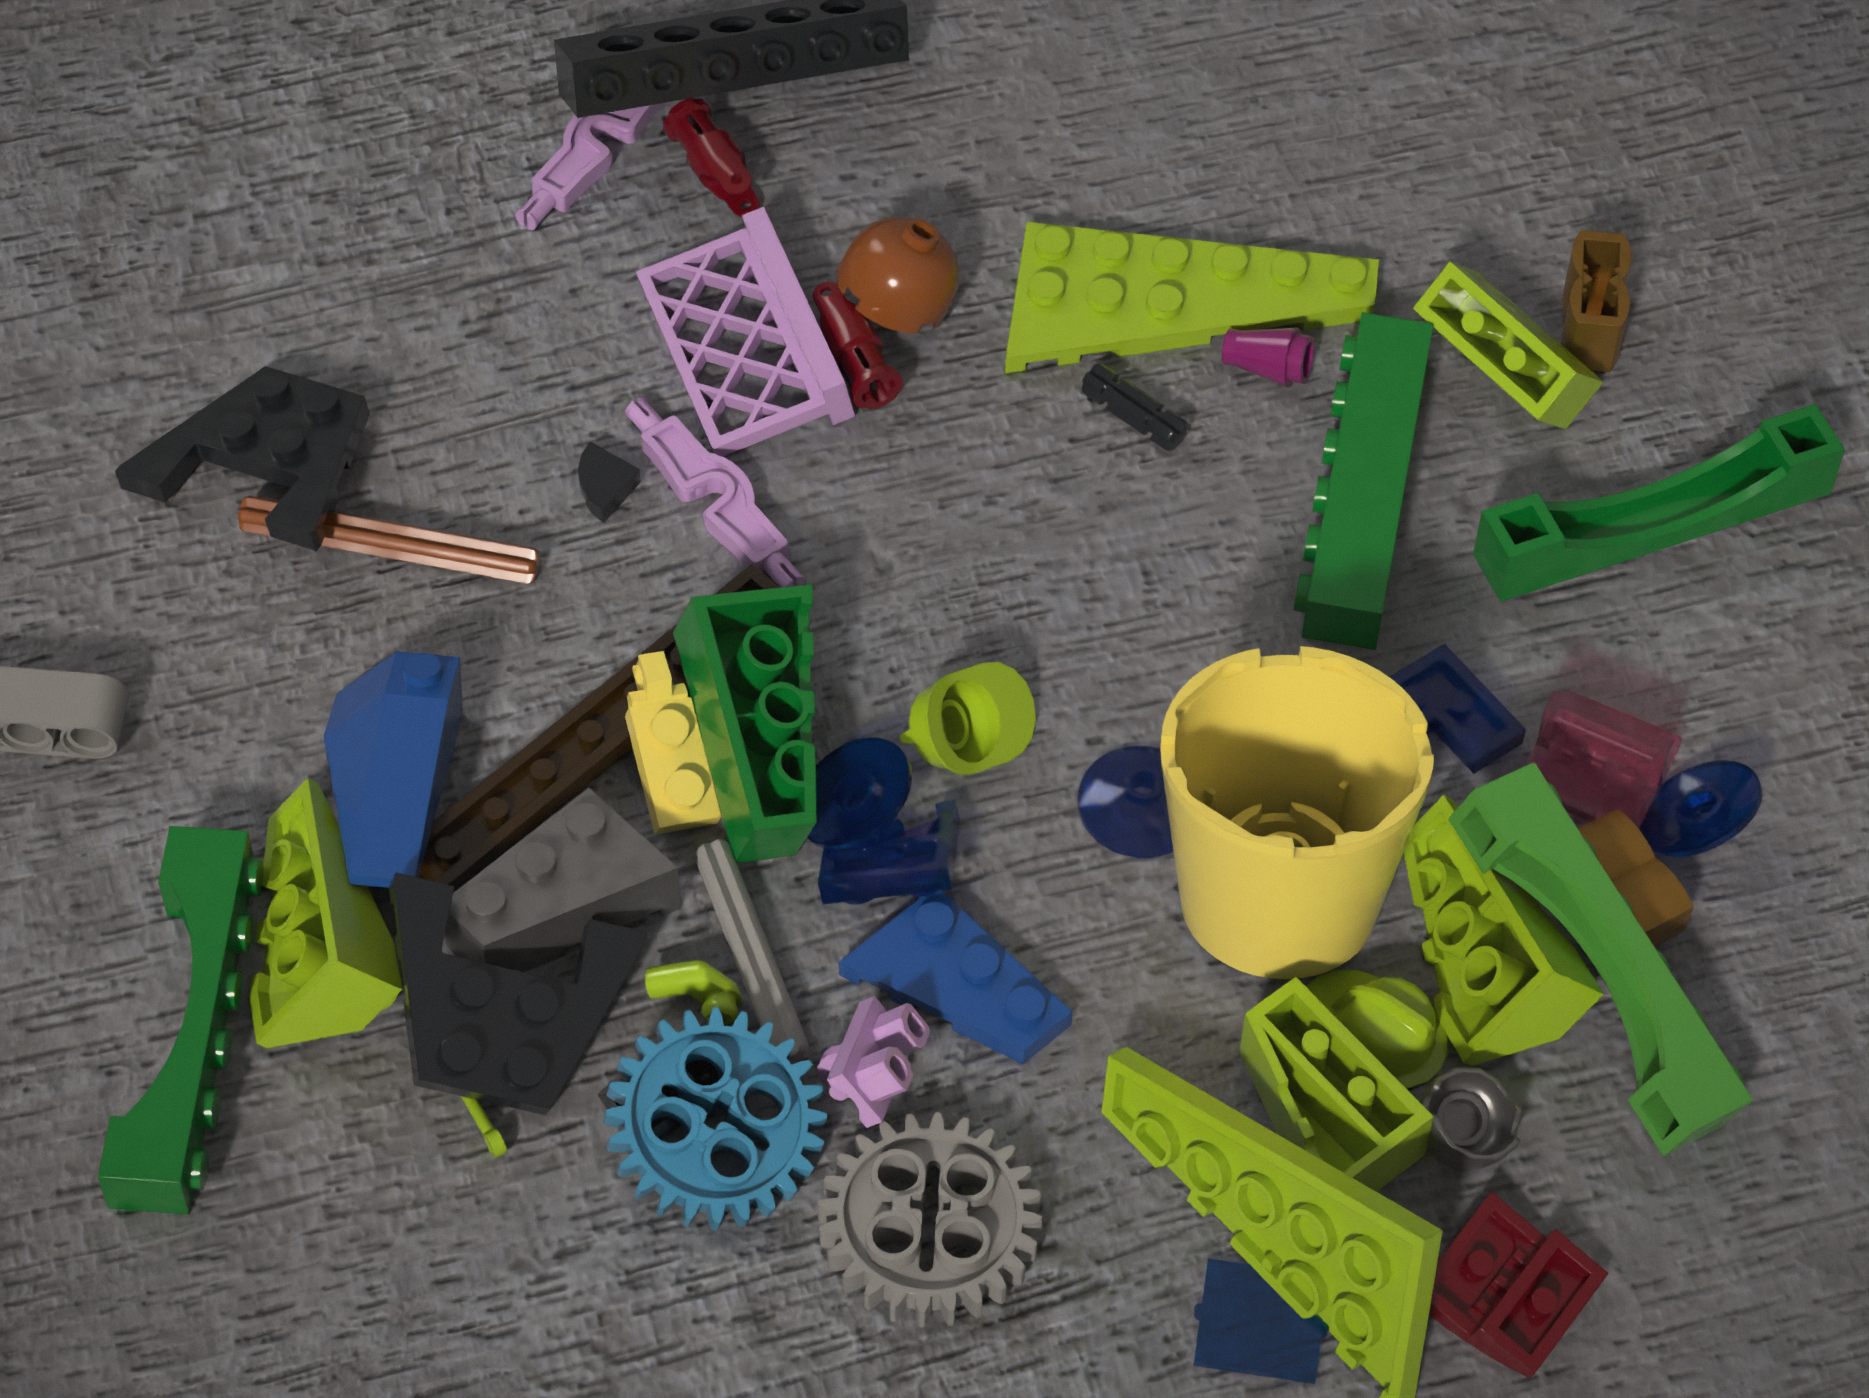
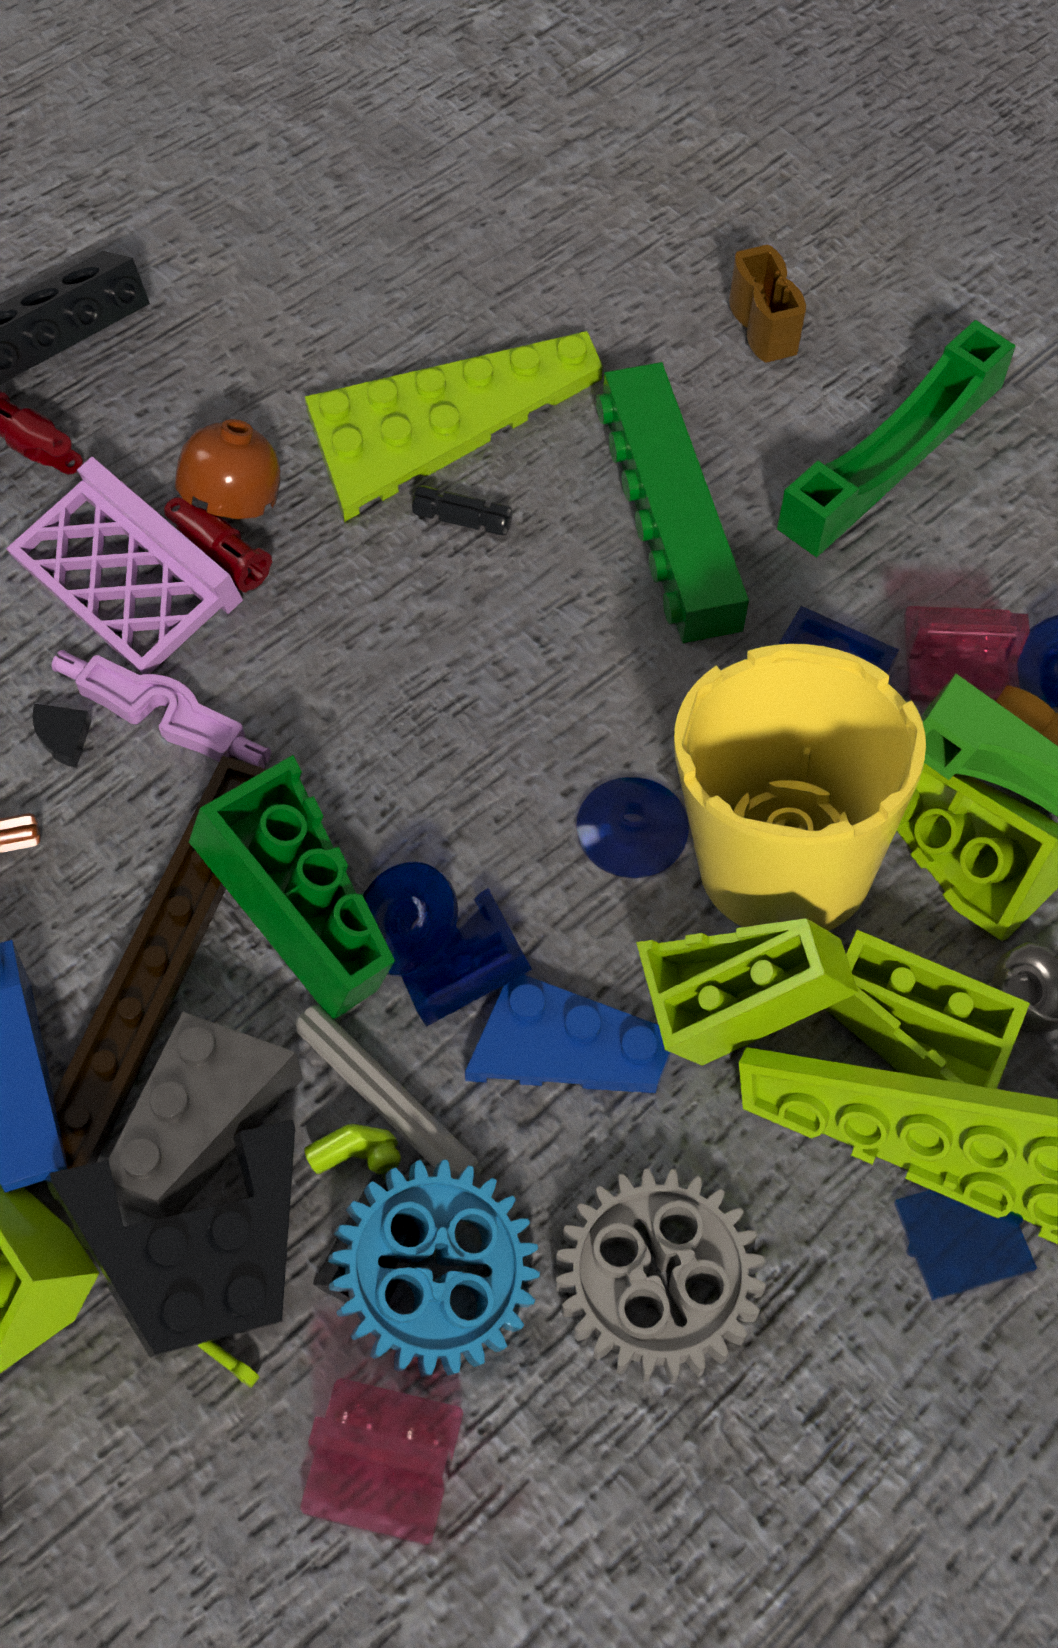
camera: 25 degrees left, 5 degrees up
light yellow hinge [625,651,722,835] -> none
lavender hips [817,996,931,1128] -> none
lime piece [899,662,1036,775] -> none
magenta cone [1222,328,1315,387] -> none
lime piece [1306,970,1448,1089] -> none
lime brick [1413,261,1604,429] -> none
none -> clear pink bracket [300,1378,463,1546]
none -> lime wedge [636,918,858,1066]

